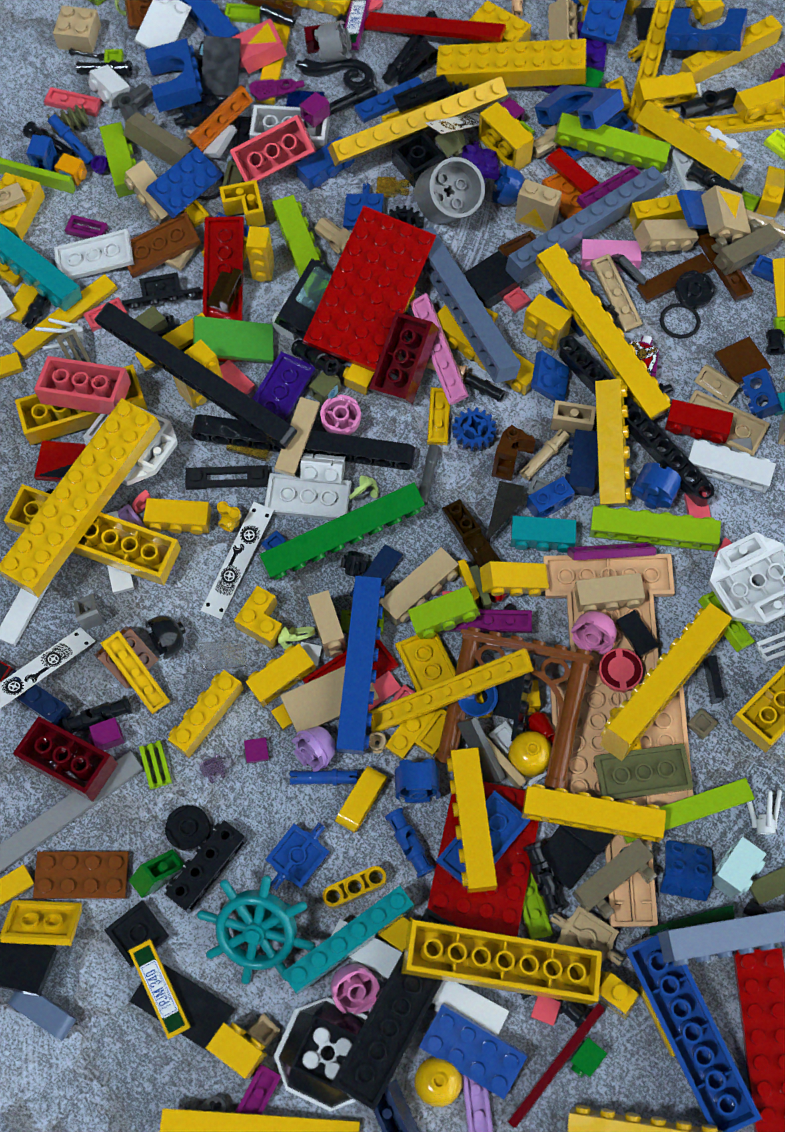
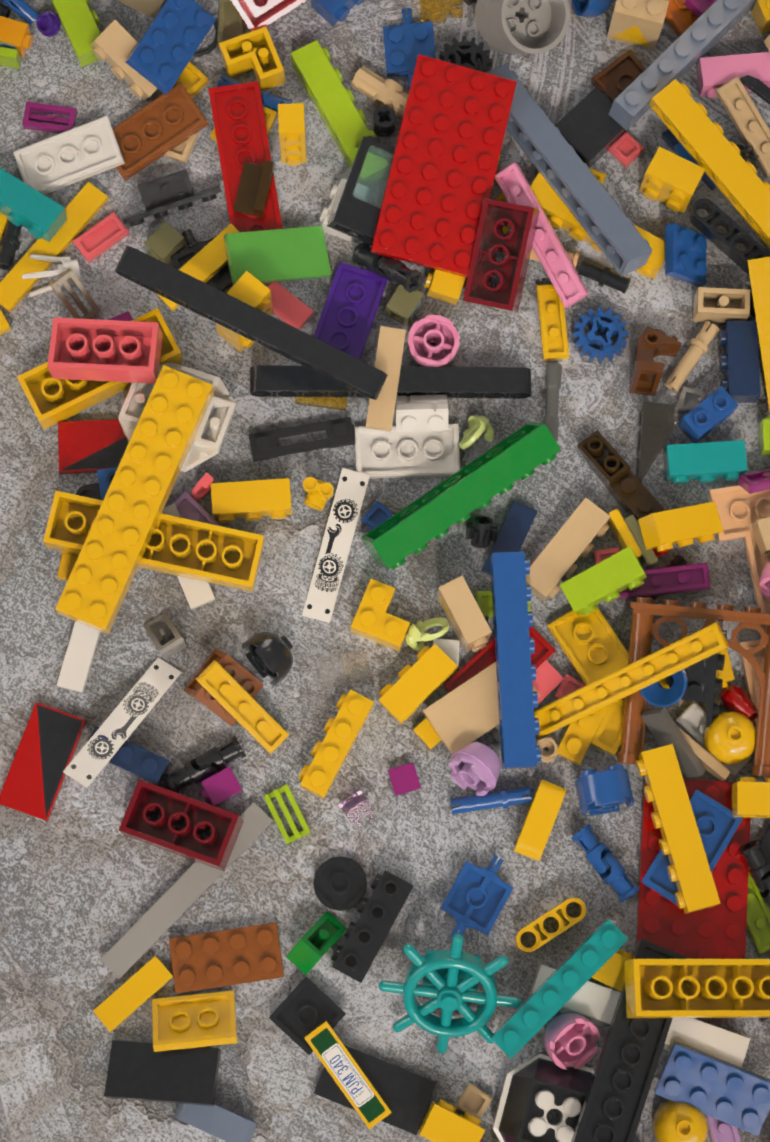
camera: 15 degrees left, 10 degrees up
none -> black bush [373,106,396,137]

